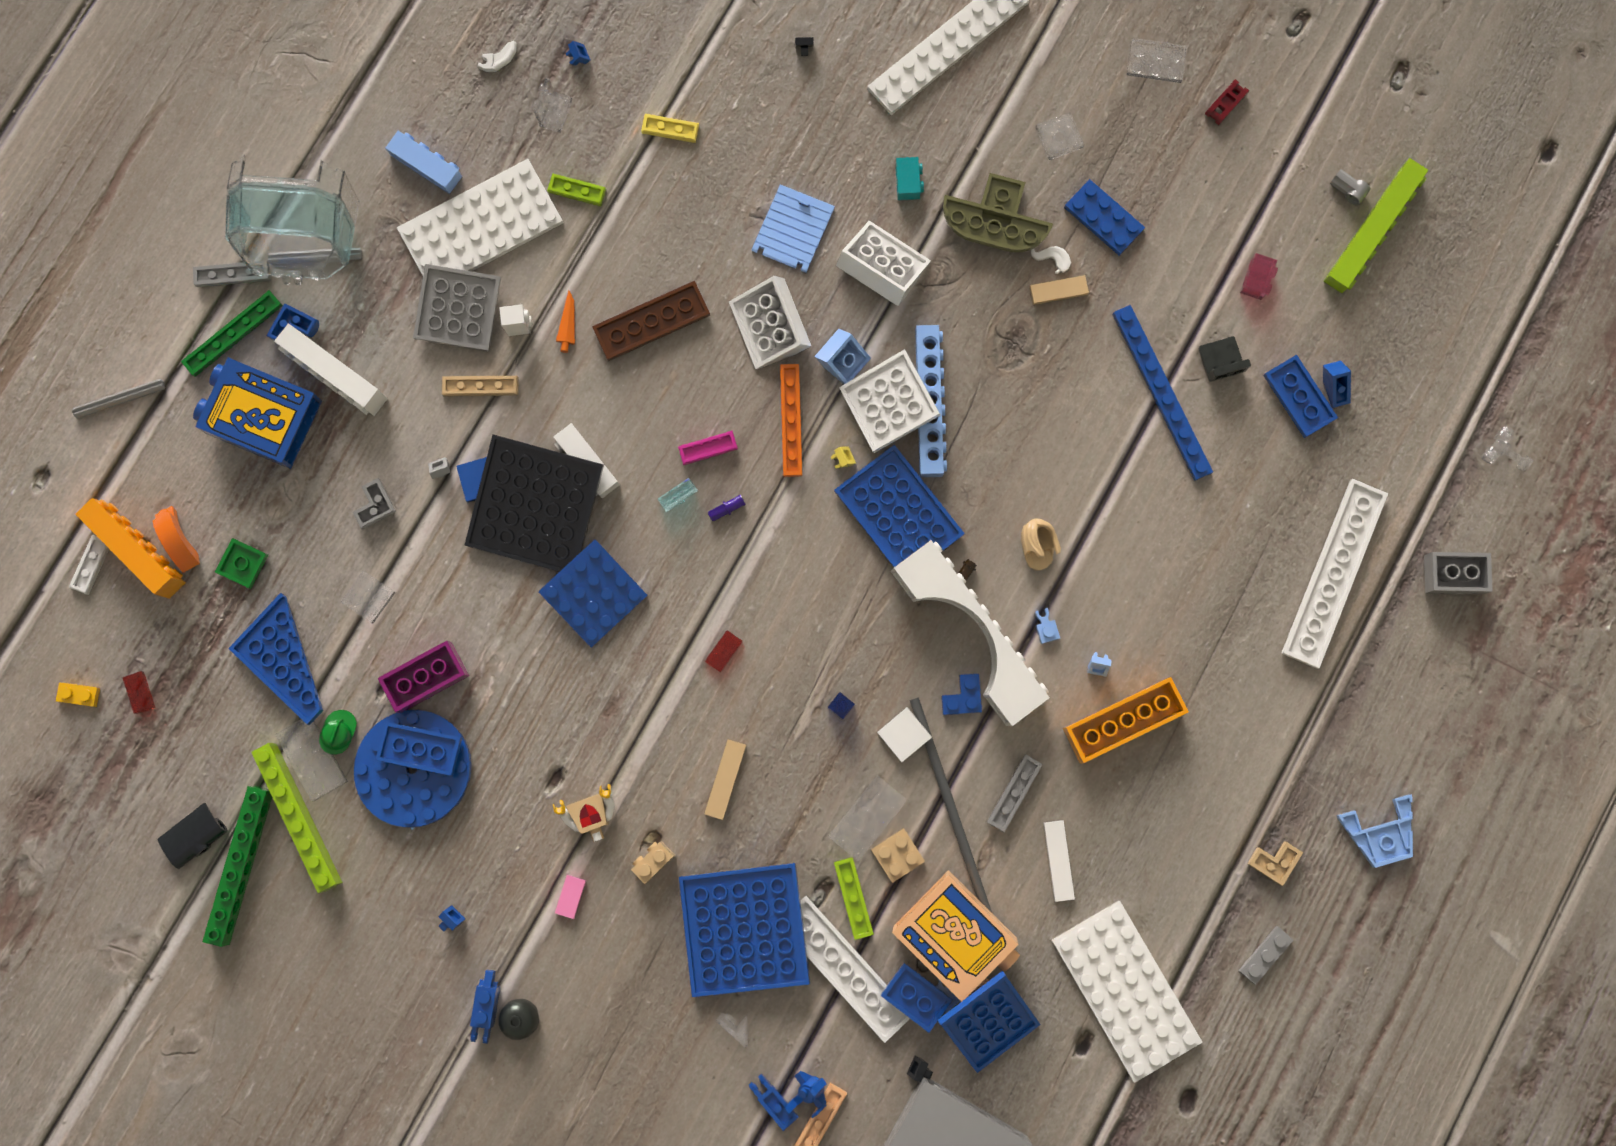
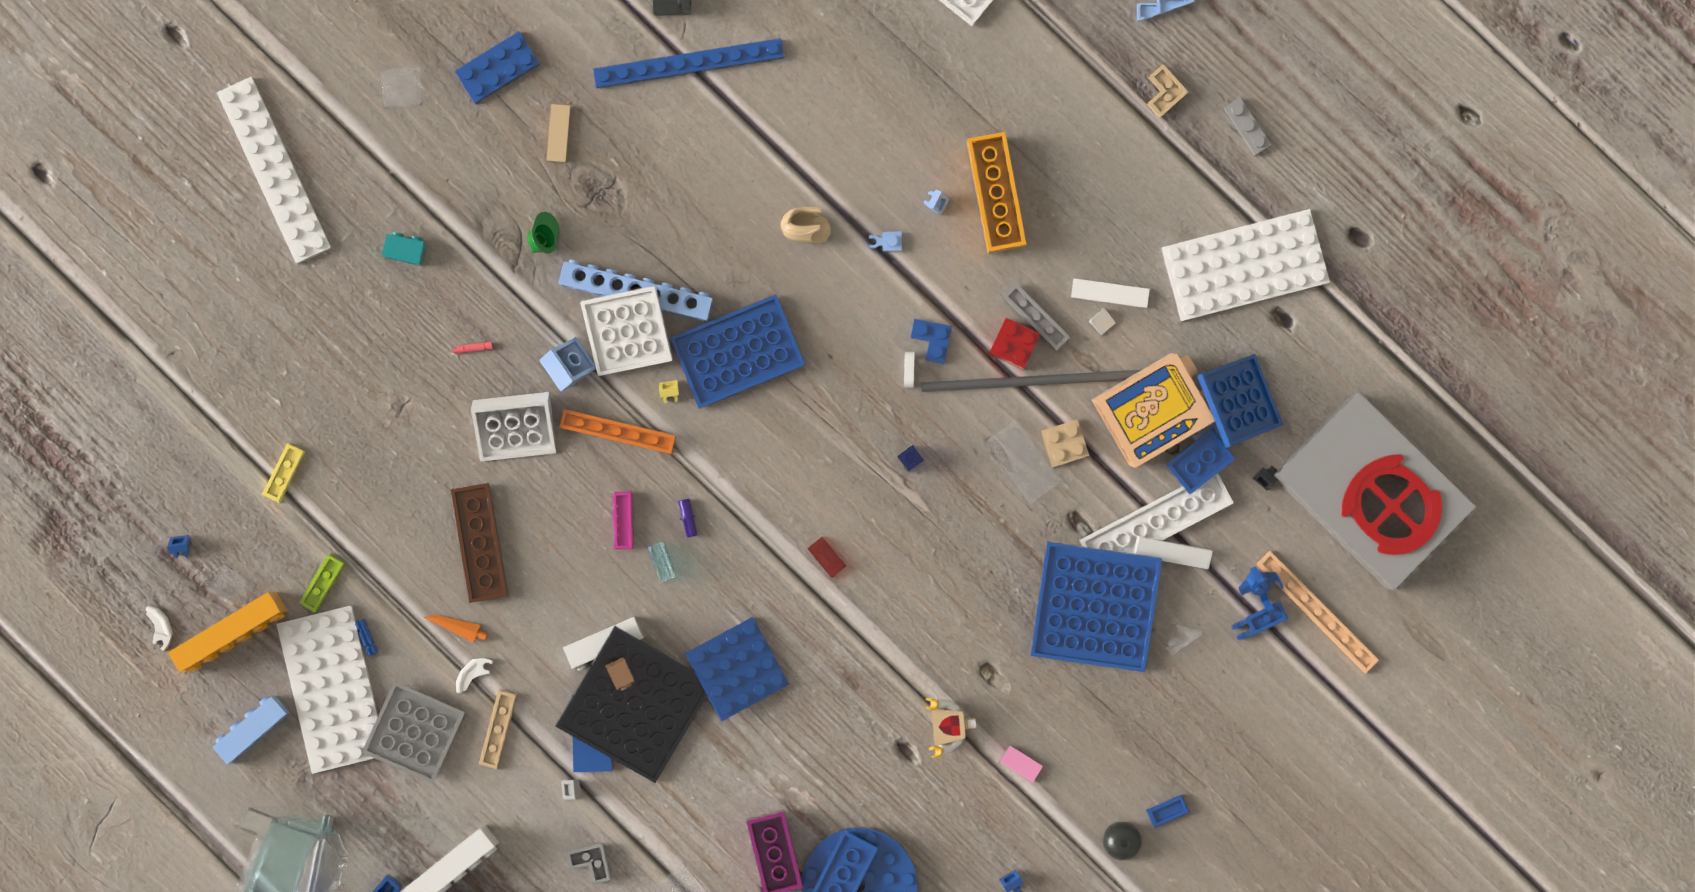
camera: 70 degrees left, 5 degrees up
blue hinge [470,970,500,1044] -> none
white brick [499,304,533,336] -> none
tan brick [631,841,675,884] -> none
tan tile [704,739,746,820] -> none
light blue door [751,184,835,273] -> none
black tile [795,37,814,56] -> none
lime plate [834,857,874,940] -> none
white slope [836,221,931,306] -> none
white tile [877,707,932,762] -> none
white arch [890,540,1050,726] -> none
olive plate [943,173,1053,252] -> none
dark brown pin [958,559,977,581] -> none
white piece [1031,246,1071,274] -> none
none -> light orange brick [168,592,288,673]
none -> blue axle [355,619,378,656]
none -> coral wheel [452,342,493,354]
none -> white piece [456,658,494,694]
none -> green piece [527,212,559,254]
none -> medium nougat brick [606,658,634,690]
none -> white beam [904,351,915,388]
none -> red brick [989,318,1040,370]
none -> white slope [1089,308,1115,335]
none -> white tile [1134,536,1213,569]
none -> blue tile [1146,794,1190,828]

